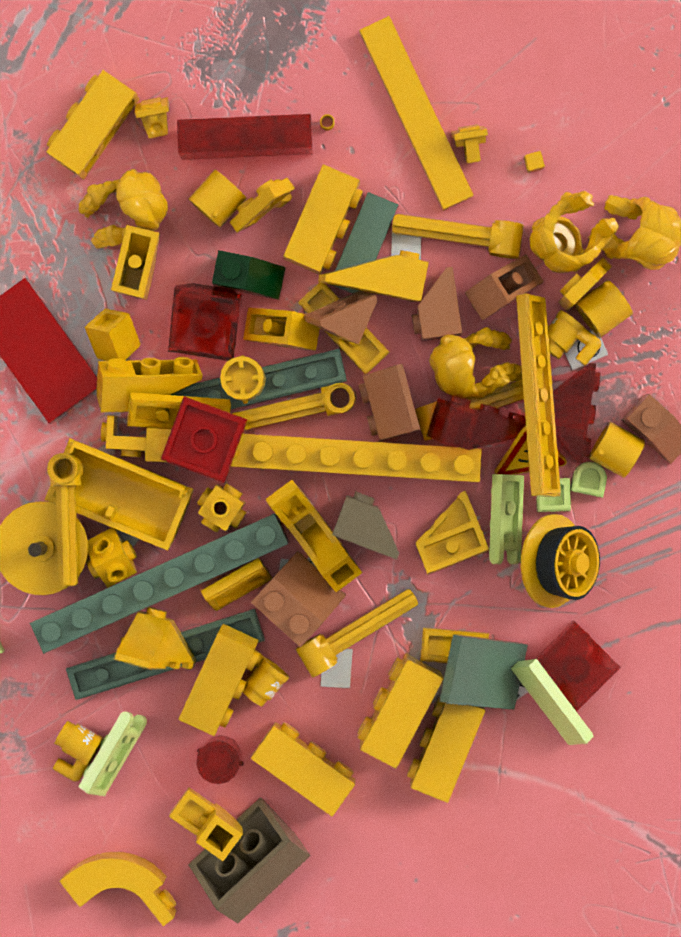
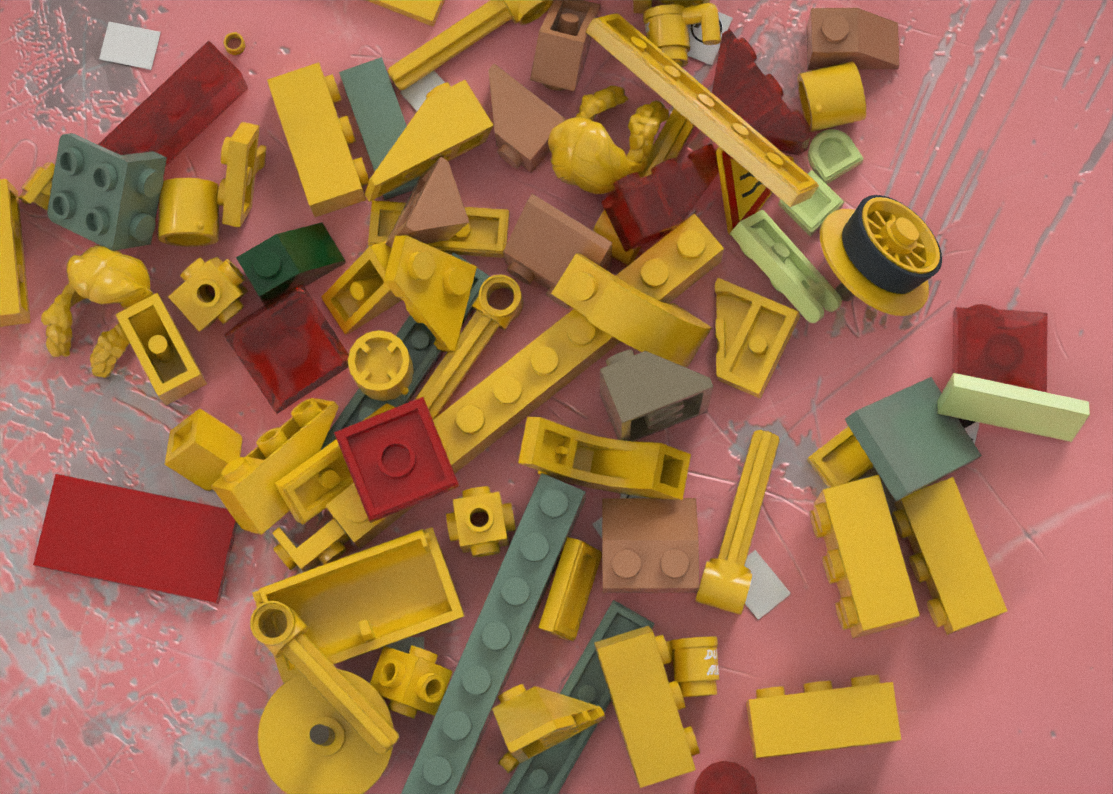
camera: 40 degrees left, 10 degrees down
none -> sand green bracket [47,133,167,251]
none -> white sticker [99,22,161,70]
none -> yellow brick [168,257,248,332]
none -> yellow wing [383,235,477,352]
none -> yellow arch [551,253,712,367]

